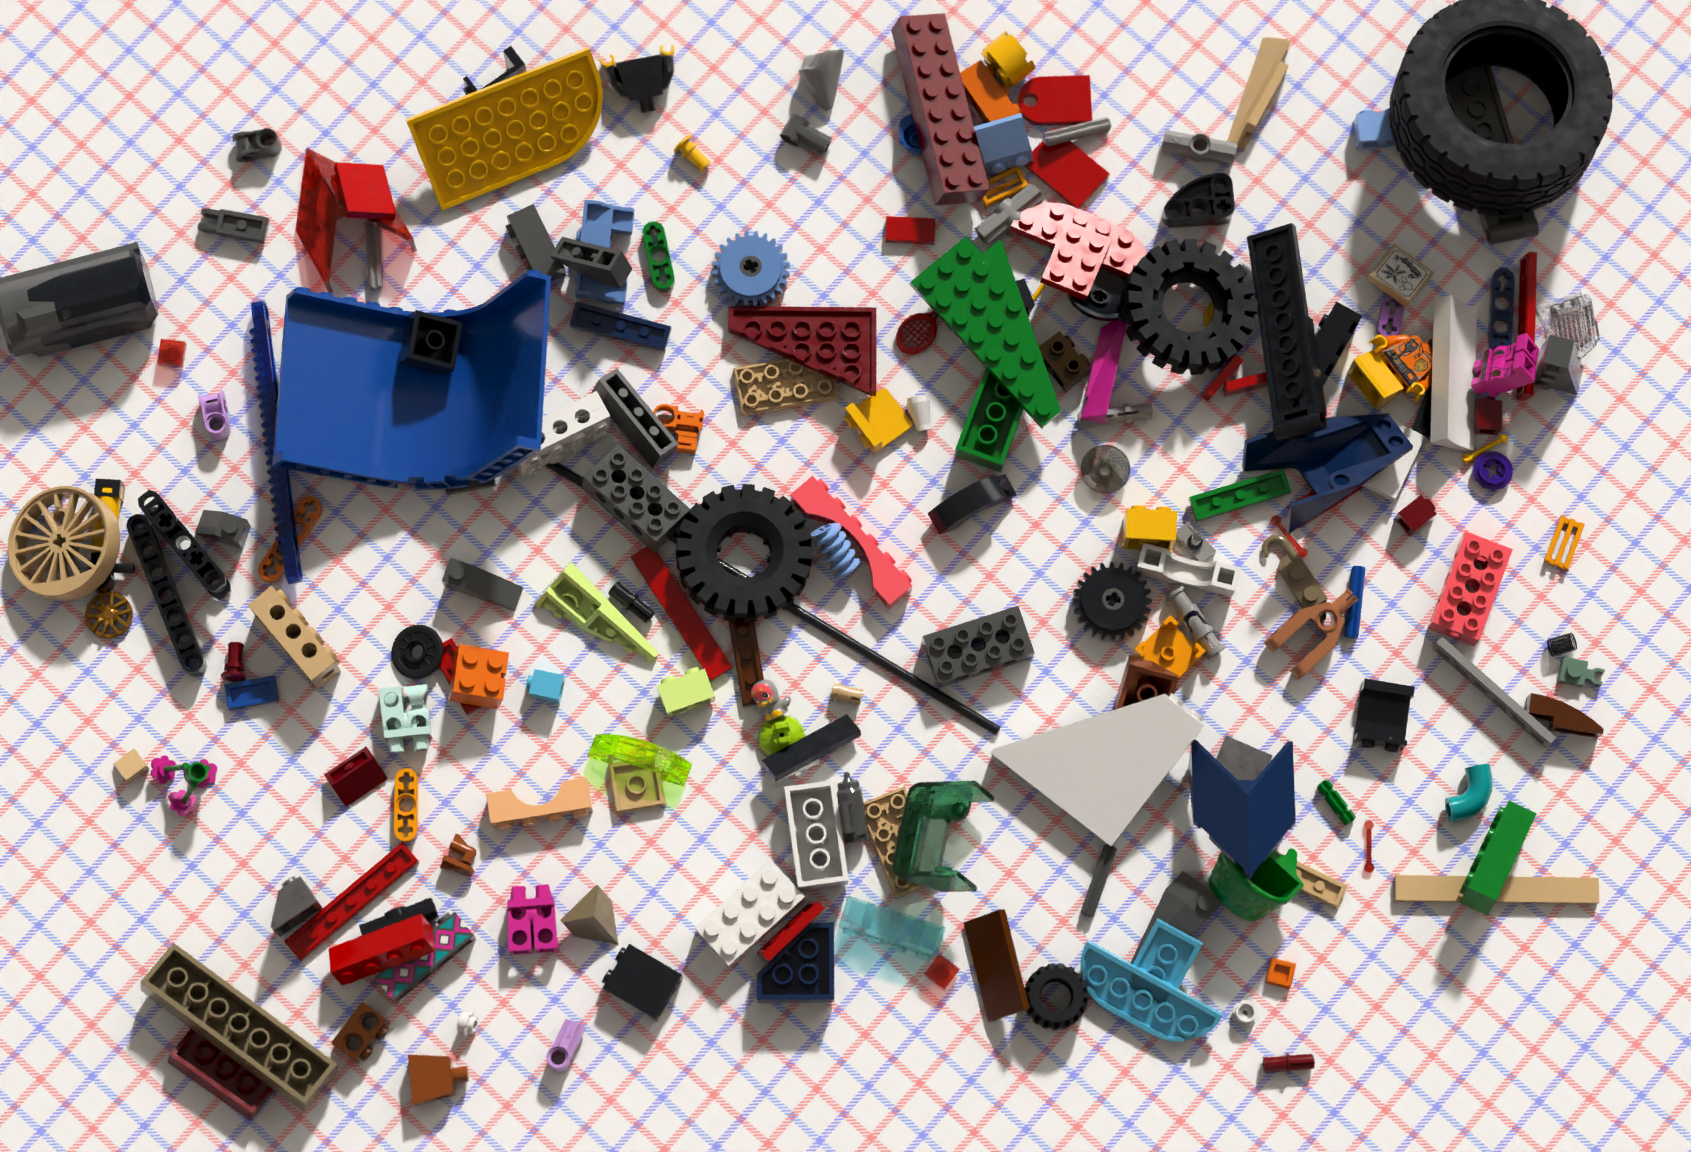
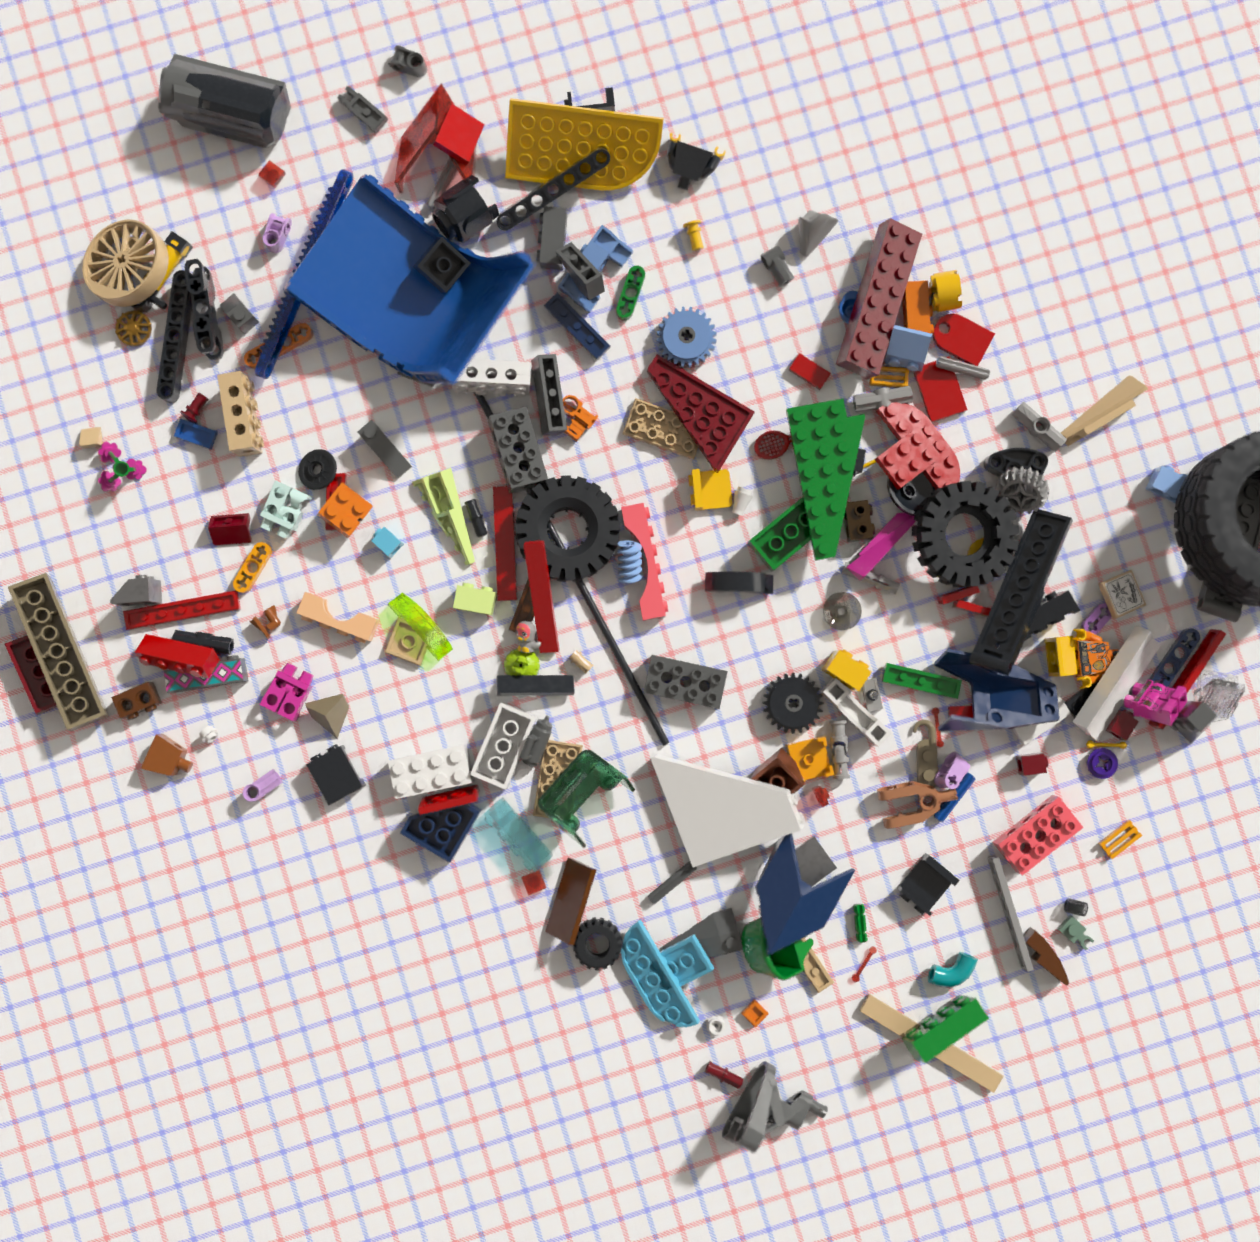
camera: 35 degrees right, 10 degrees up
none -> black piece [431,175,500,243]
none -> black beam [497,147,610,231]
none -> red tile [524,541,560,653]
none -> dark grey connector [722,1061,828,1153]
none -> clear red plate [812,785,830,807]
none -> lavender piece [934,752,970,789]
none -> light grey gear [996,466,1049,514]

